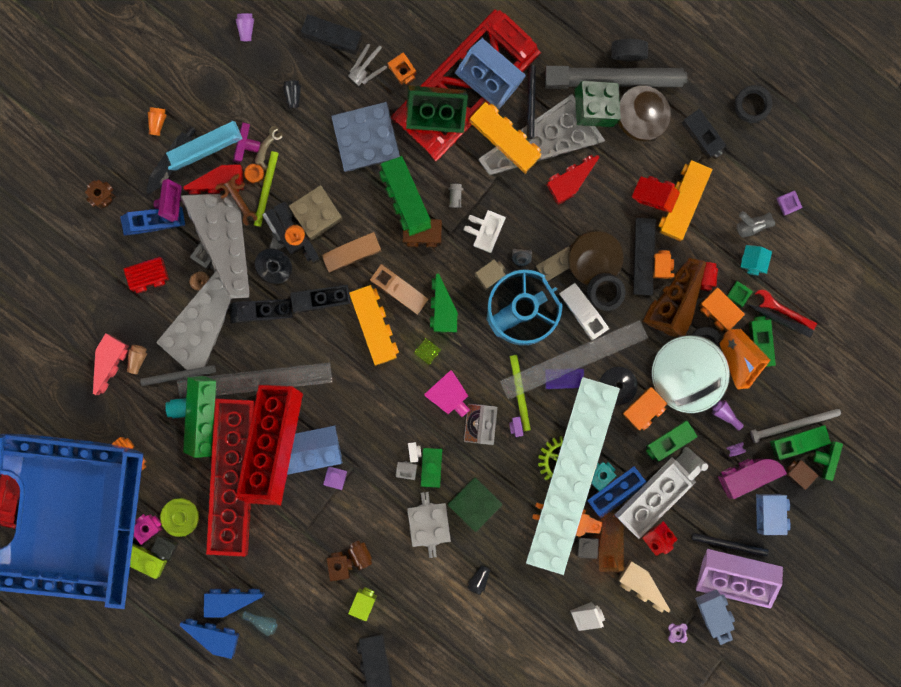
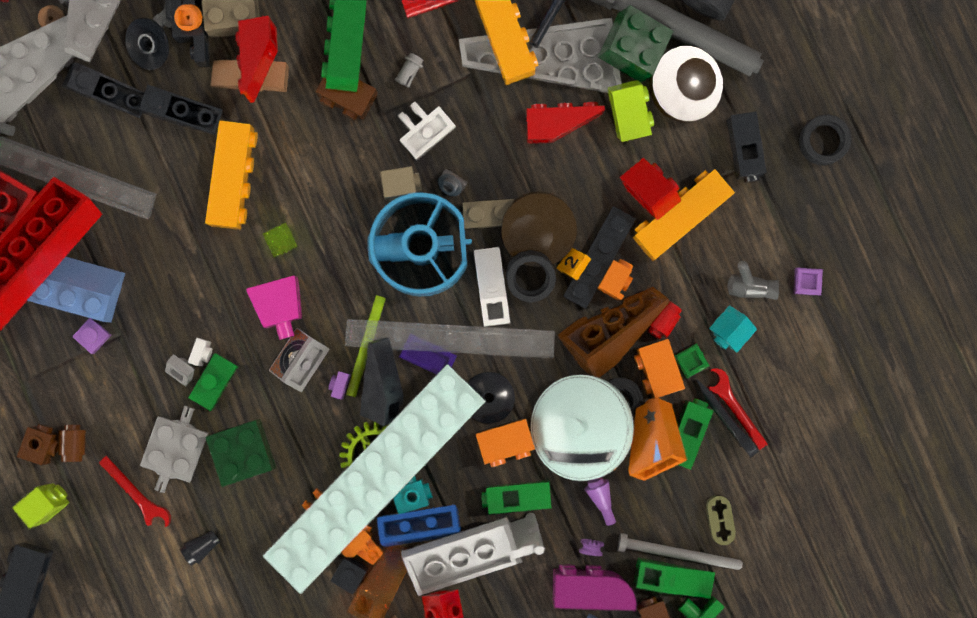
camera: 25 degrees right, 0 degrees up
medium nougat slope [370,264,429,315] -> none
green slope [430,274,458,333] -> none
none -> red piece [99,456,171,527]
none -> red slope [235,16,278,103]
none -> black slope [360,337,404,426]
none -> light orange tile [557,248,591,280]
none -> lime brick [607,80,654,142]
none -> olive beam [706,495,736,545]

